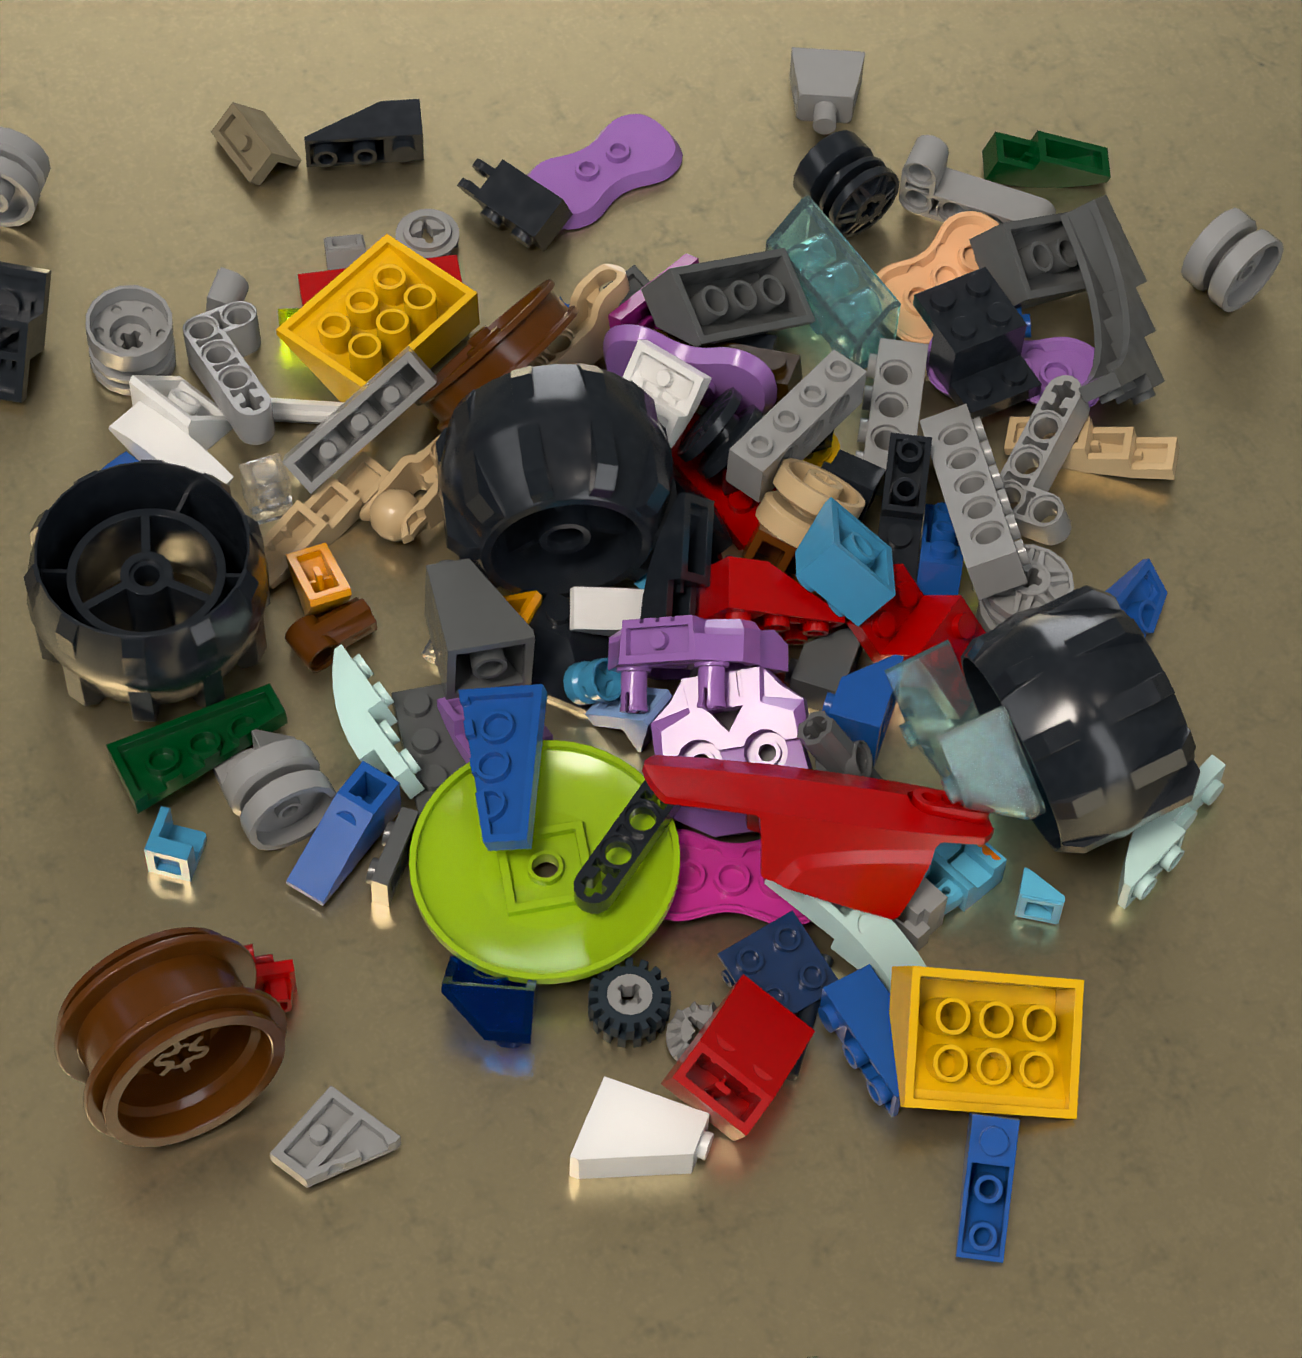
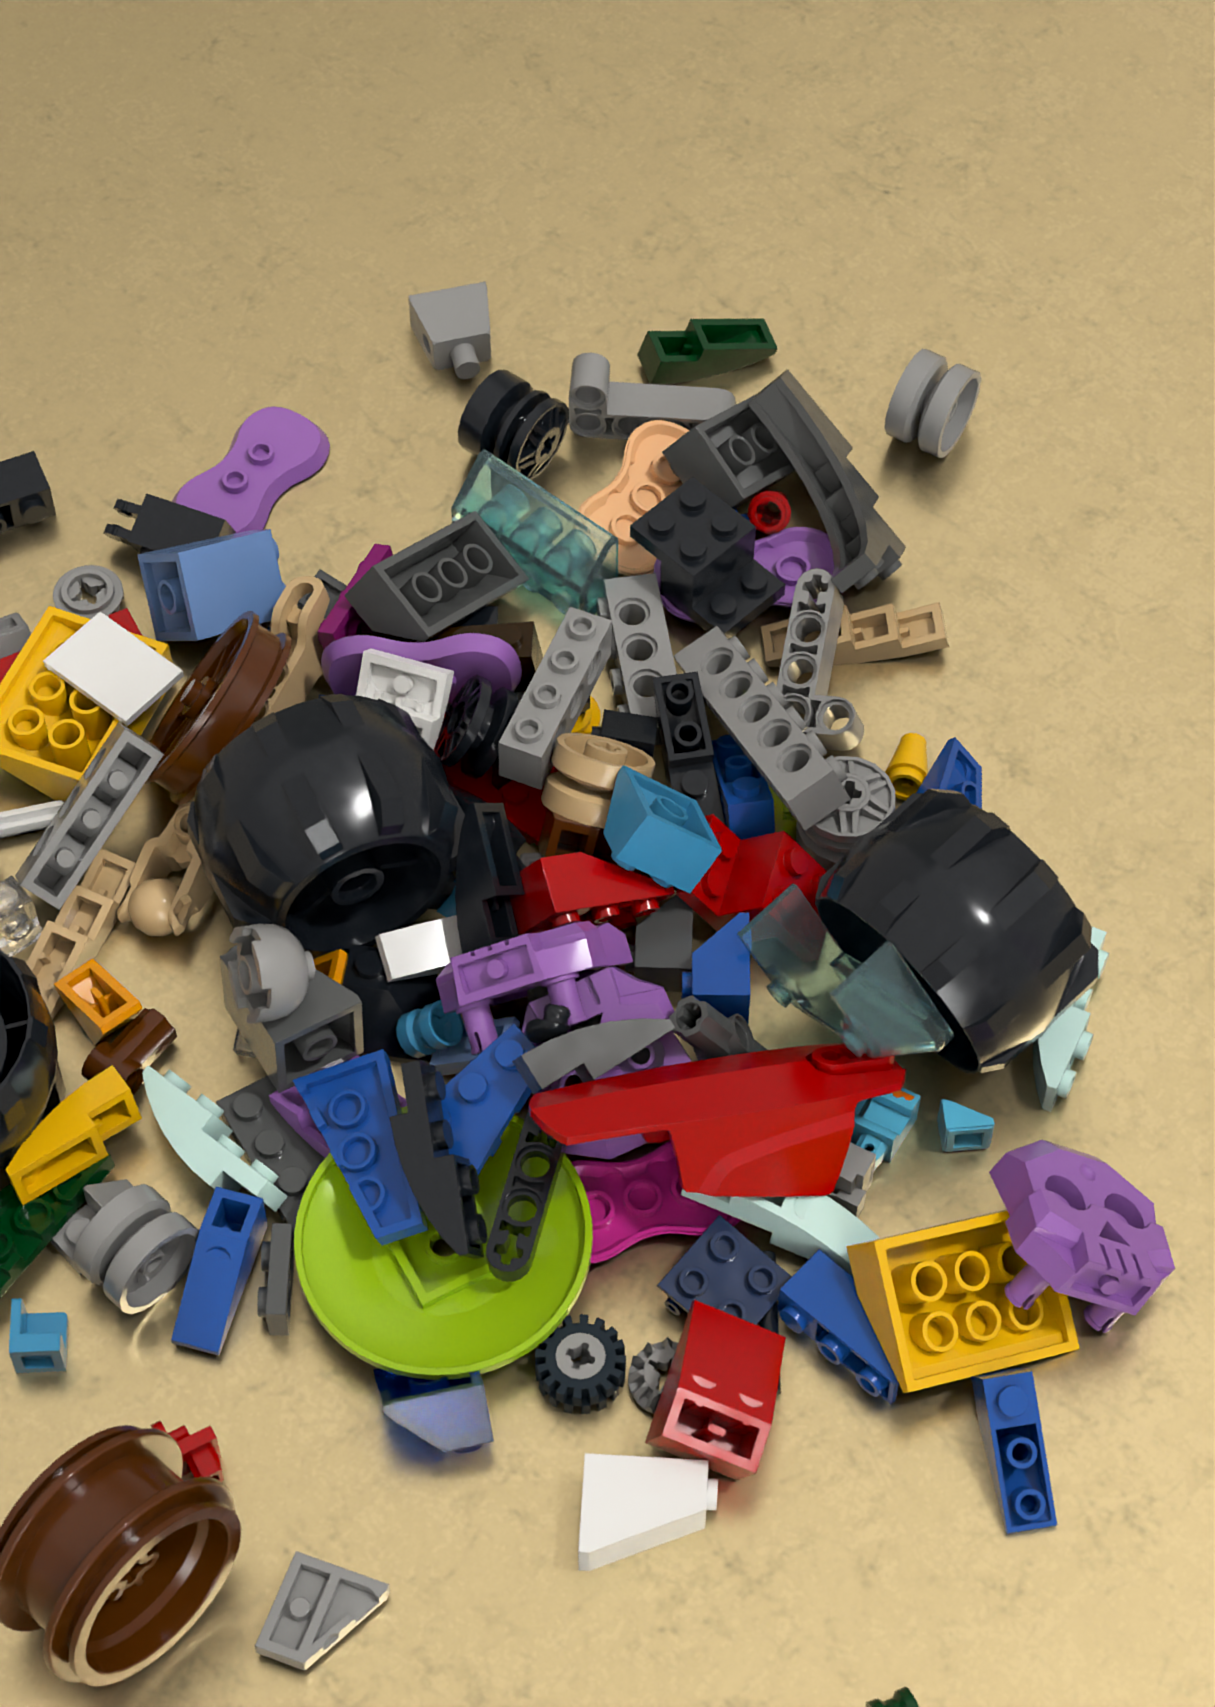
camera: 15 degrees left, 0 degrees up
none -> yellow slope [5,1065,142,1205]
none -> white piece [43,612,184,726]
none -> medium blue slope [137,529,286,641]
none -> light grey cylinder [228,924,315,1024]
none -> black slope [390,1060,487,1259]
none -> blue wing [441,1024,536,1175]
none -> dark grey slope [512,1018,676,1095]
none -> black arm [525,1003,571,1044]
none -> red cone [748,491,791,534]
none -> yellow cone [885,733,928,800]
none -> medium lavender brick [989,1140,1175,1333]

